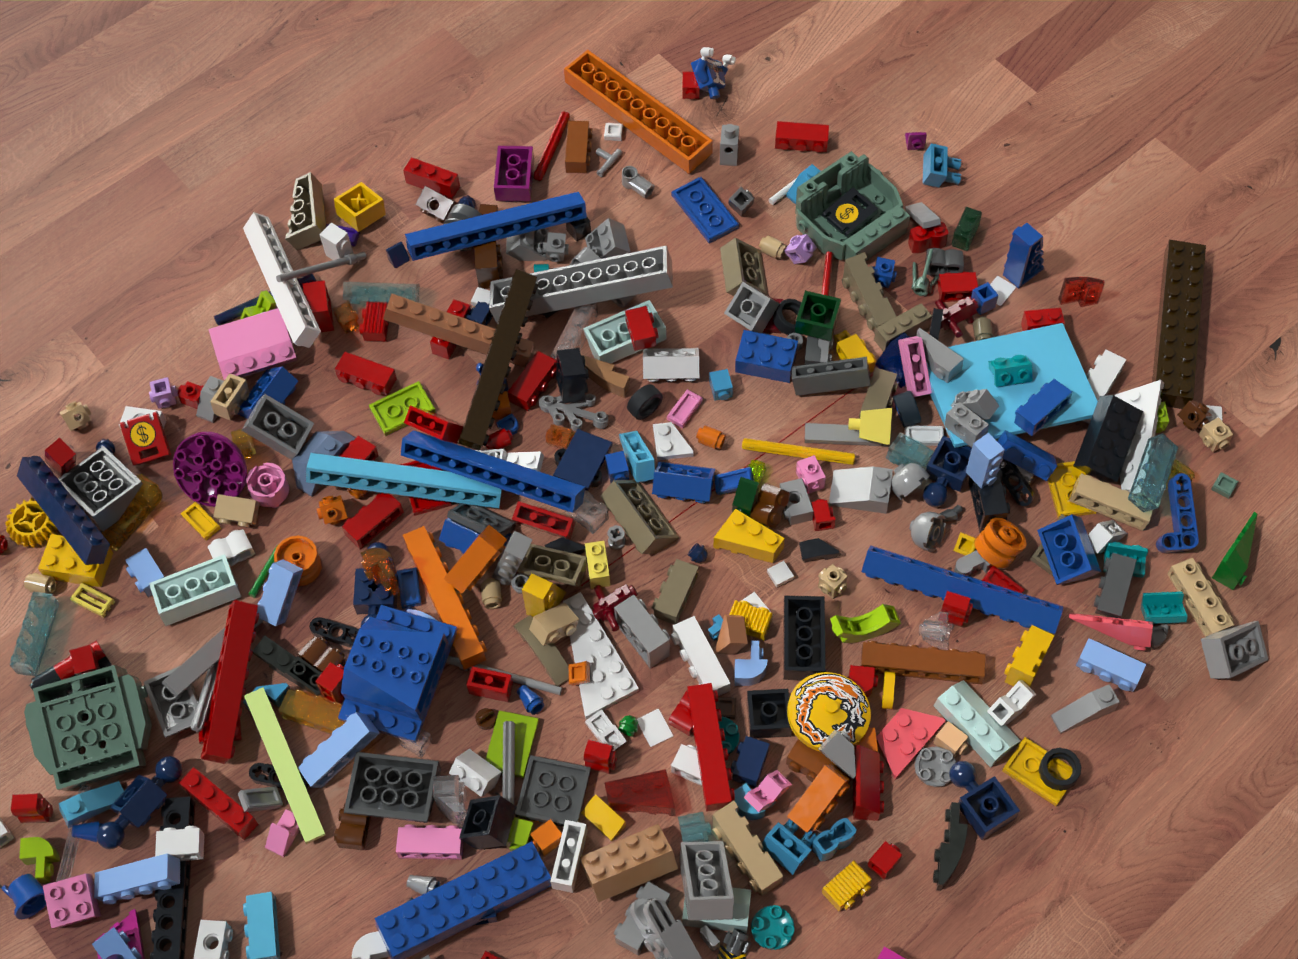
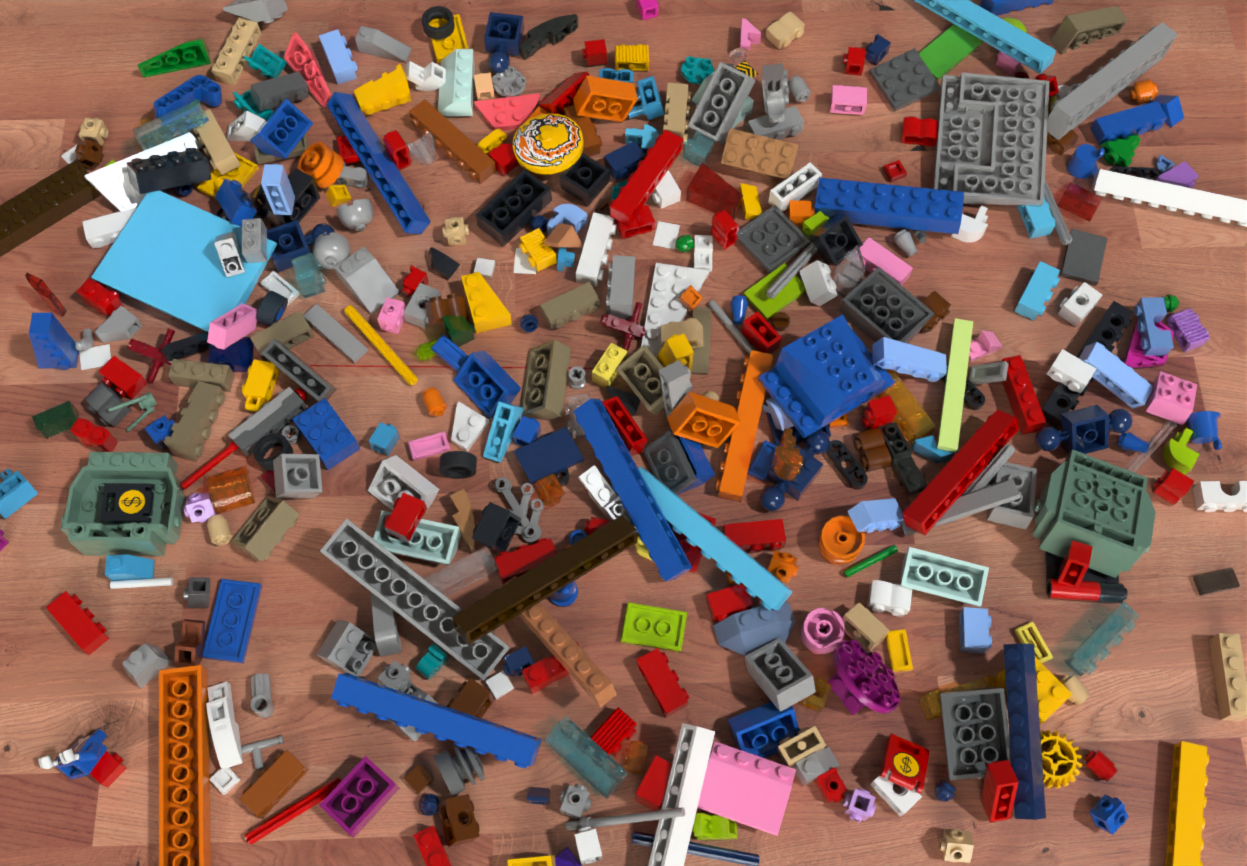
camera: 145 degrees left, 5 degrees up
medium azure slope [59,781,124,829] -> none
red brick [404,405,463,444] -> none
bright pink slope [744,770,792,812] -> none
dark green brick [795,290,841,341] -> none
light grey slope [818,730,856,779] -> none
lime arch [830,604,901,643] -> none
light yellow torso [848,408,893,445] -> none
light grey tile [905,202,941,229] -> none
light grey slope [916,328,964,383] -> none
dark grey bar [940,505,963,522] -> none
blue brick [971,282,998,315] -> none
dark tan brick [973,317,994,341] -> none
teal bracket [988,355,1033,387] -> none
blue brick [1014,378,1072,436] -> none
sand green tile [1211,472,1239,499] -> none
none -> light grey arm [75,329,93,351]
none -> light grey slope [94,306,143,343]
none -> copper brick [174,619,206,667]
none -> white slope [206,681,243,770]
none -> clear orange brick [207,466,255,515]
none -> dark blue plate [530,215,548,232]
none -> light grey brick [560,784,592,820]

